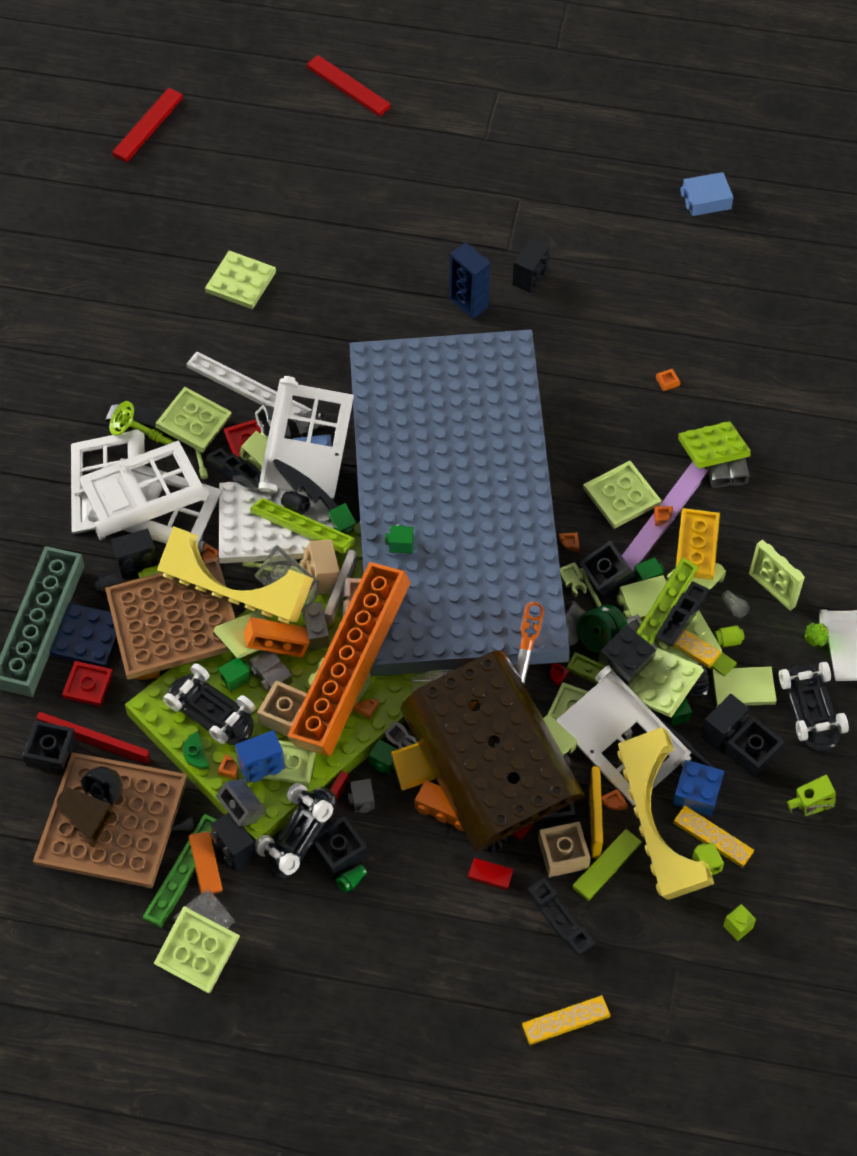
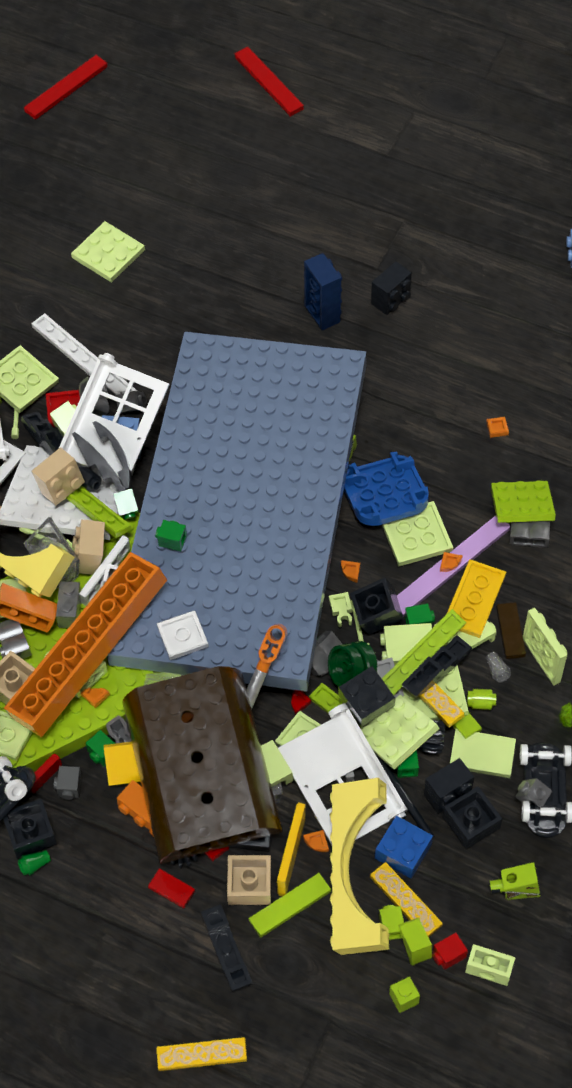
camera: 15 degrees right, 0 degrees up
none -> tan brick [31,447,85,506]
none -> black slope [92,421,132,490]
none -> white tile [157,611,209,660]
none -> blue tile [344,452,429,526]
none -> lime slope [399,918,432,965]
none -> red brick [432,933,468,970]
none -> yellowish green brick [465,944,515,986]
none -> dark brown tile [496,602,526,659]
none -> flat silver bracket [515,778,552,807]

